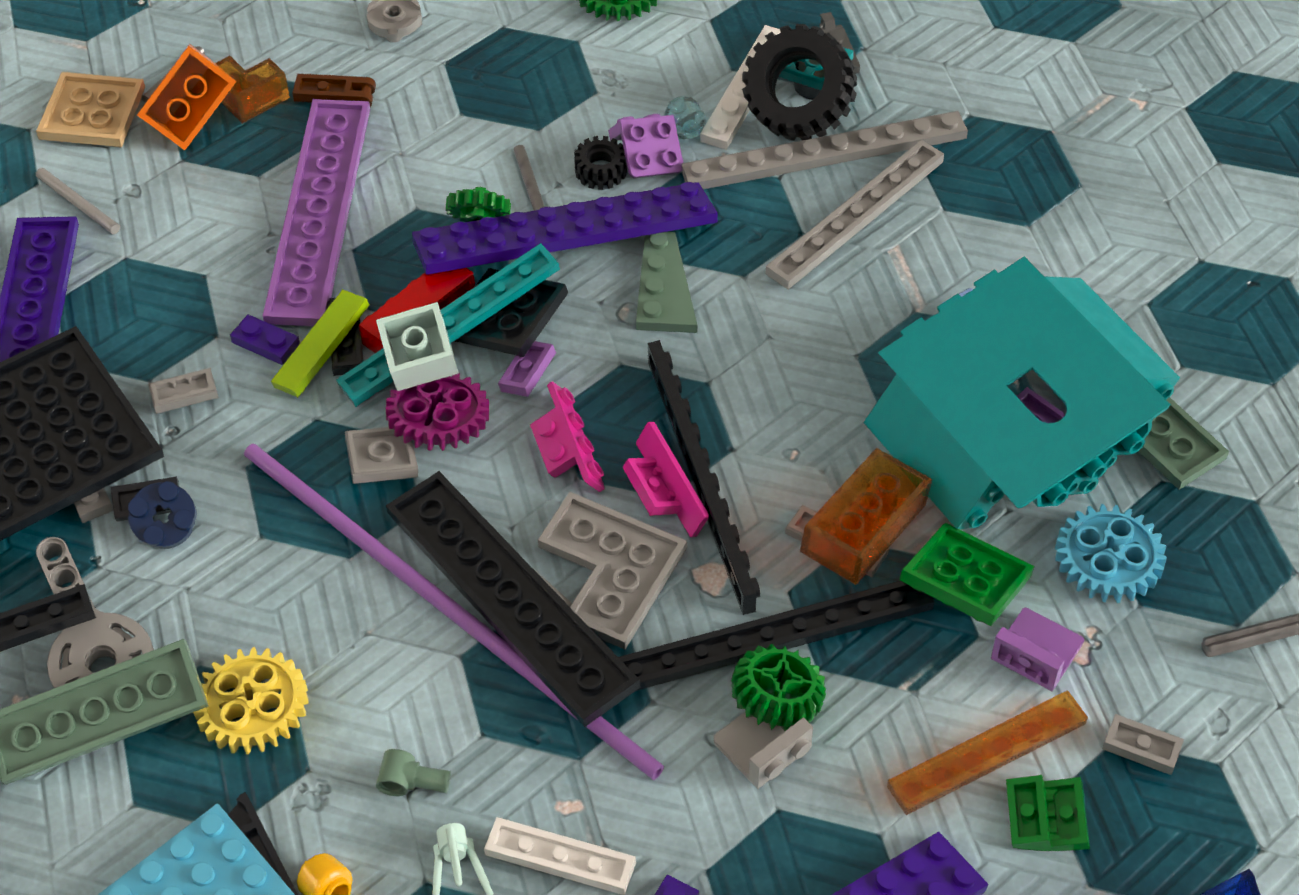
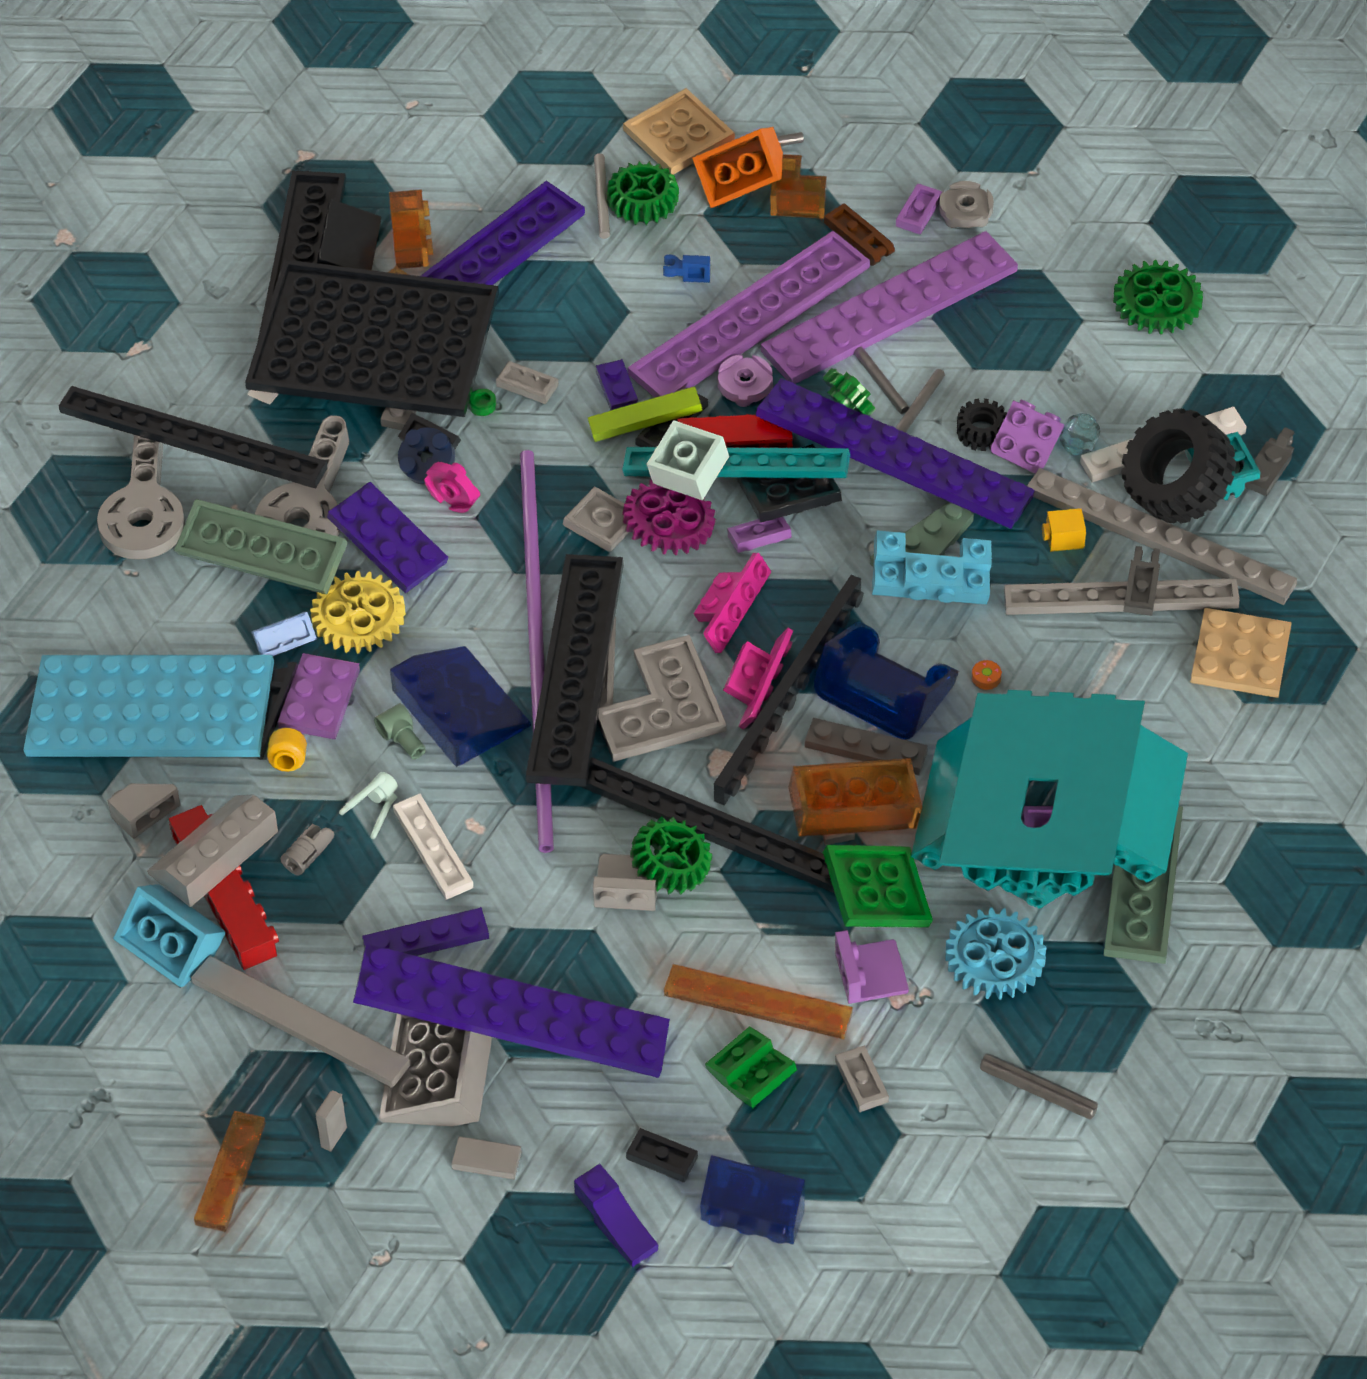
camera: 45 degrees right, 0 degrees up
none -> light blue plate [252,611,317,656]
none -> medium lavender plate [278,653,360,740]
none -> dark purple plate [327,482,448,594]
none -> clear blue slope [390,646,531,768]
none -> dark pink plate [424,462,480,513]
none -> green tile [469,389,497,416]
none -> green gear [607,161,679,226]
none -> blue plate [663,254,711,283]
none -> lavender plate [717,355,773,407]
none -> medium lavender plate [761,231,1018,384]
none -> dark grey plate [805,718,928,775]
none -> clear blue windscreen [814,621,959,740]
none -> flat silver bar [854,346,909,414]
none -> medium azure bracket [872,530,992,605]
none -> medium lavender plate [896,183,942,235]
none -> orange tile [972,660,1002,690]
none -> yellow brick [1042,508,1086,552]
none -> dark grey hinge [1123,546,1160,616]
none -> tan plate [1190,608,1292,698]

